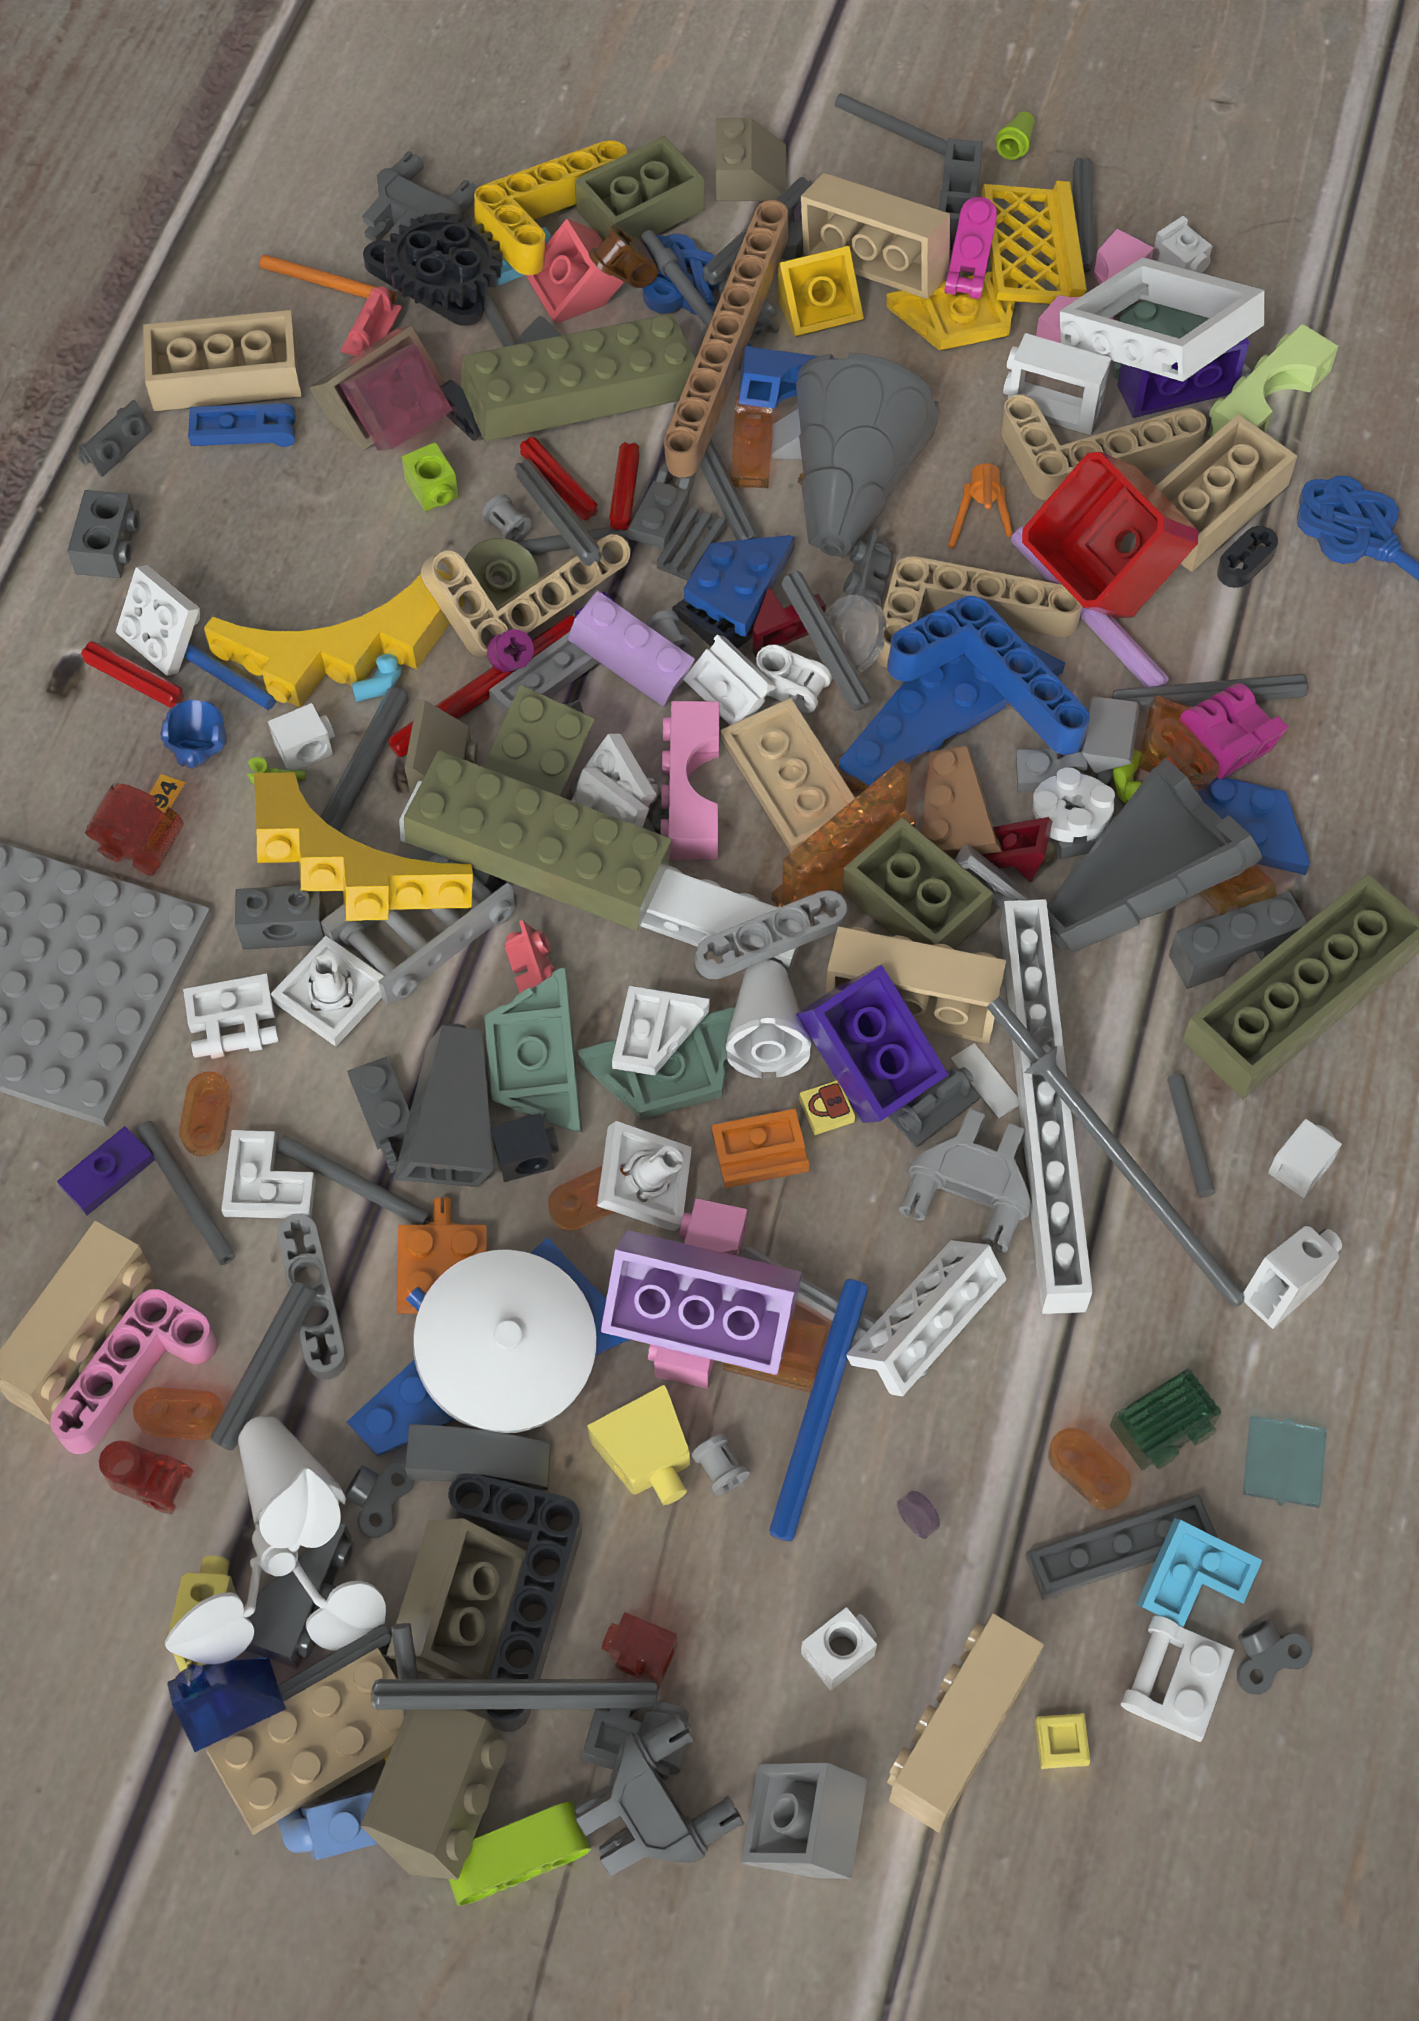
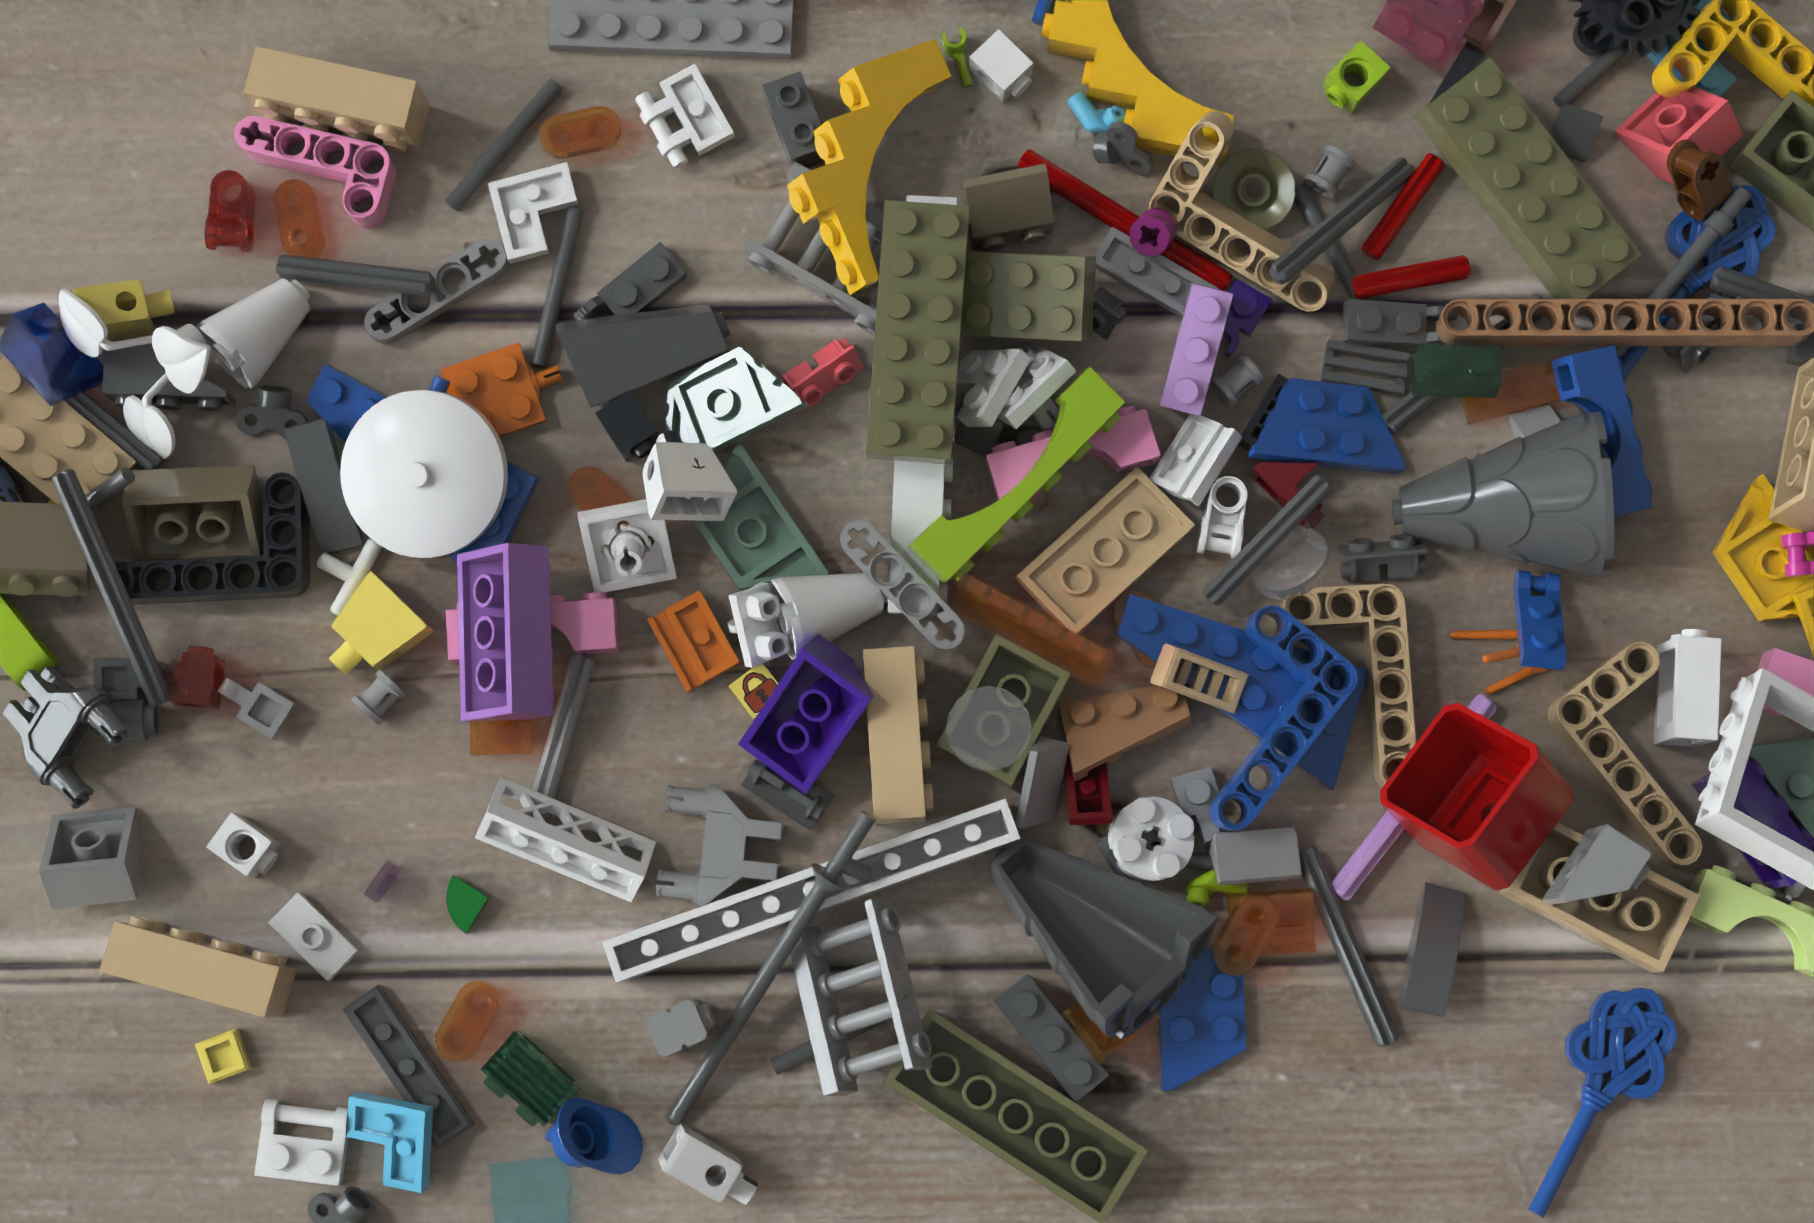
camera: 75 degrees right, 20 degrees up
dark purple plate [57,1126,155,1216] -> none
white plate [270,936,384,1047] -> none
dark grey axle [320,686,409,832] -> none
white wing [612,986,710,1075] -> none
blue axle [769,1279,868,1541] -> none
yellow slope [777,246,864,337] -> none
white sticker [951,1043,1019,1118] -> none
dark pink legs [1180,683,1289,780] -> none
black beam [1217,526,1278,588] -> none
white brick [1268,1119,1342,1198] -> none
none -> light grey plate [218,677,297,740]
none -> white plate [268,892,360,981]
none -> white piece [316,539,382,615]
none -> green tile [446,875,490,934]
none -> blue piece [545,1097,643,1175]
none -> white torso [643,431,737,521]
none -> light grey brick [646,999,718,1058]
none -> white hips [727,582,790,668]
none -> light grey fence [785,899,932,1096]
none -> lime arch [908,366,1125,583]
none -> clear tile [946,686,1032,772]
none -> dark grey piece [1093,122,1154,175]
none -> tan slope [1151,644,1249,714]
none -> dark grey slope [1397,882,1467,1017]
none -> clear green brick [1411,342,1502,398]
none -> blue plate [1513,570,1567,670]
none -> light grey slope [1542,824,1652,905]

